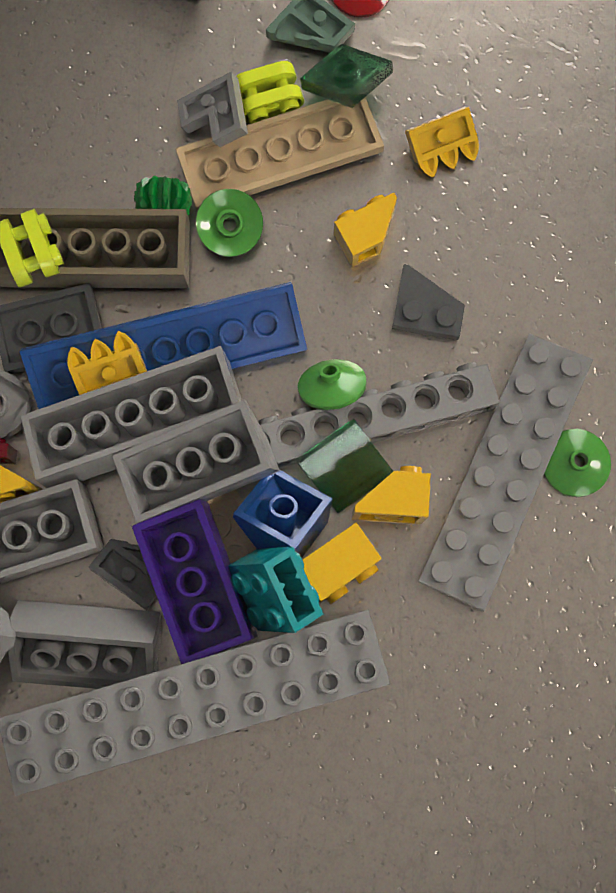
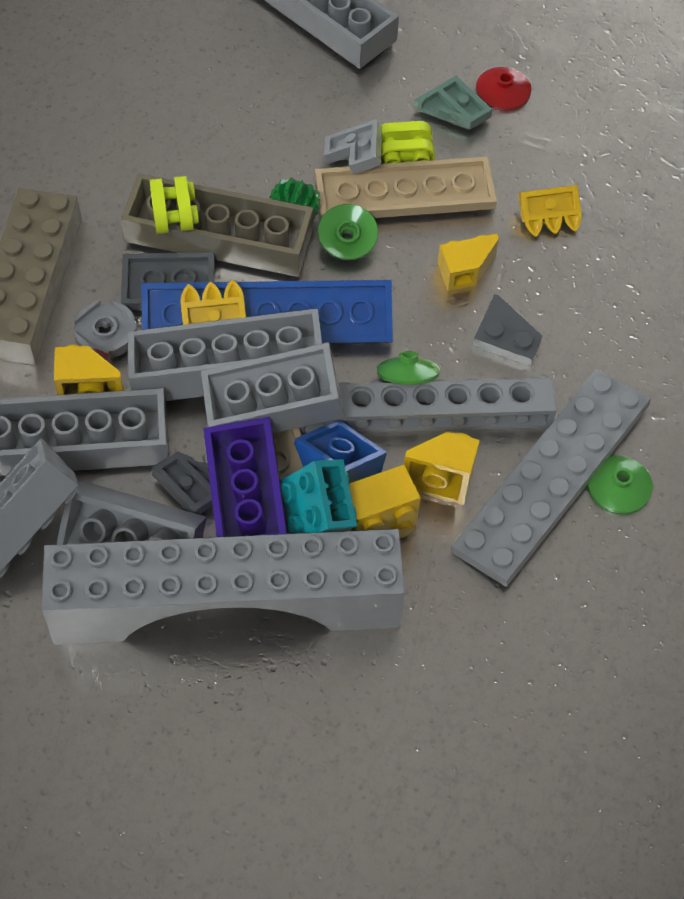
camera: 10 degrees right, 20 degrees down
clear green tile [296,418,393,513] -> none
clear green plate [300,44,393,108] -> none

